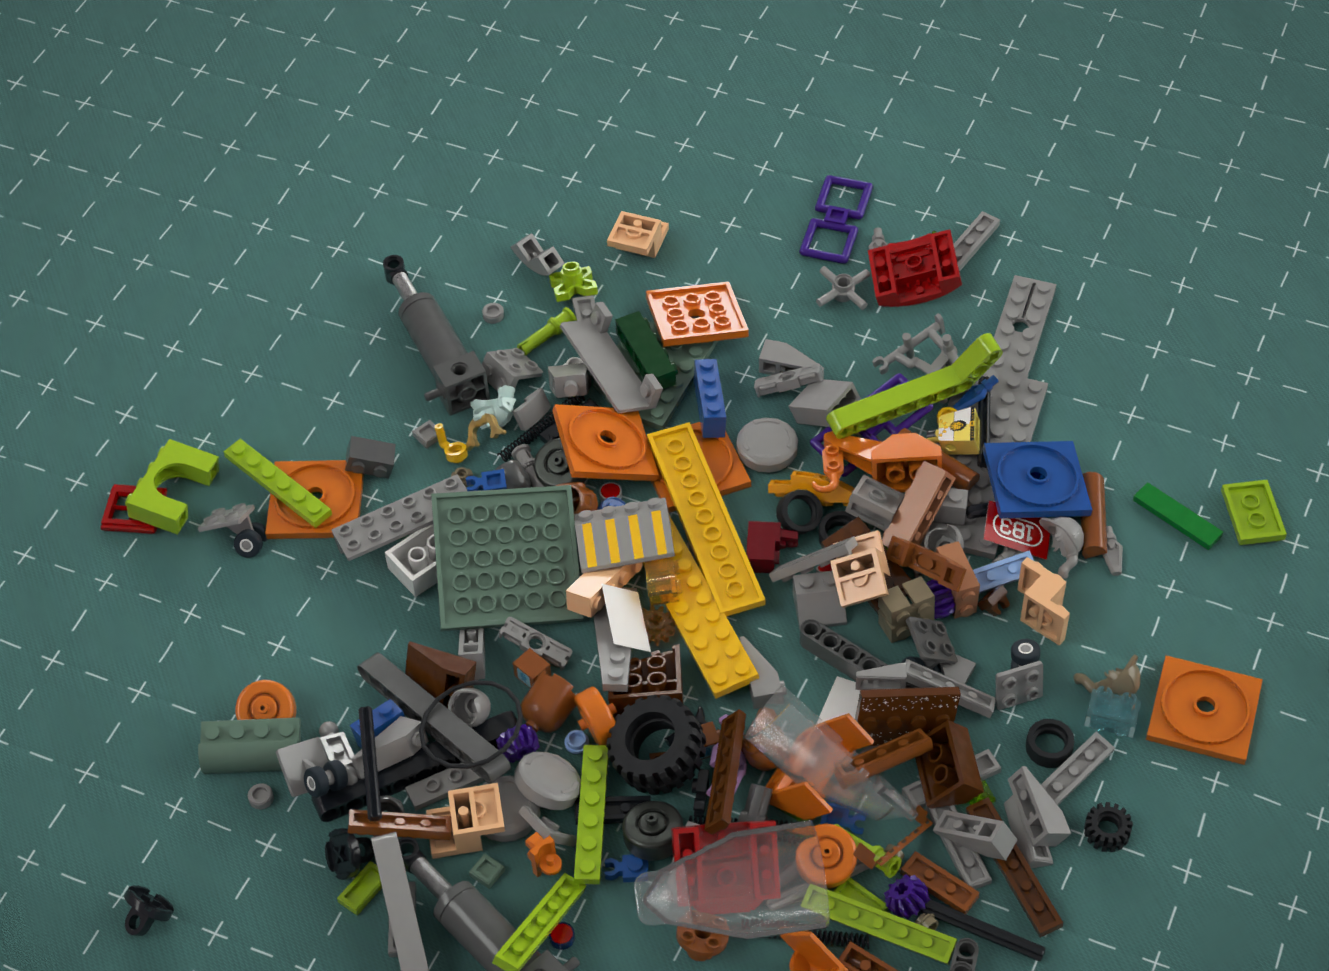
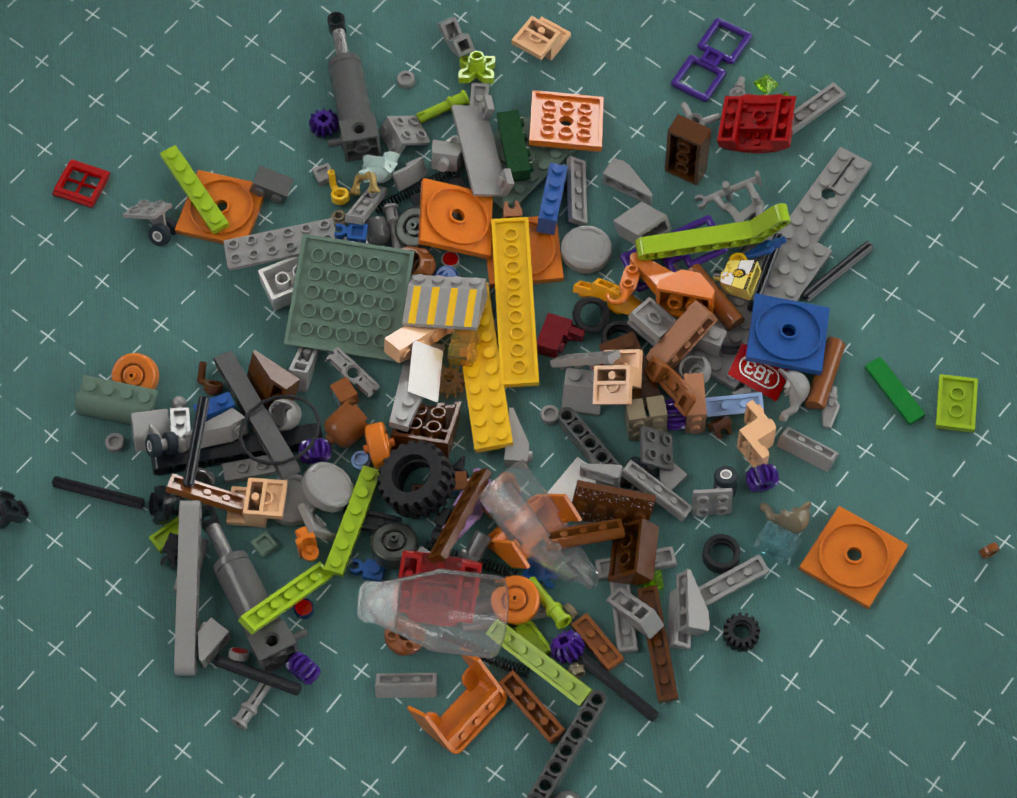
camera: 15 degrees right, 10 degrees up
lime arch [125,439,219,535] -> none
light grey piece [754,363,823,398] -> none
dark orange piece [853,805,933,870] -> none
none -> black axle [52,476,145,509]
none -> black plate [160,532,178,570]
none -> reddish brown plate [197,361,223,396]
none -> dark purple gear [308,107,339,139]
none -> light grey tile [345,186,387,225]
none -> nougat tile [502,201,523,218]
none -> light grey tile [540,405,559,425]
none -> light grey plate [567,156,587,226]
none -> reddish brown brick [665,114,711,186]
none -> dark purple gear [745,463,779,493]
none -> clear neon green slope [754,73,779,95]
none -> light grey slope [777,427,839,472]
none -> black axle [802,241,873,301]

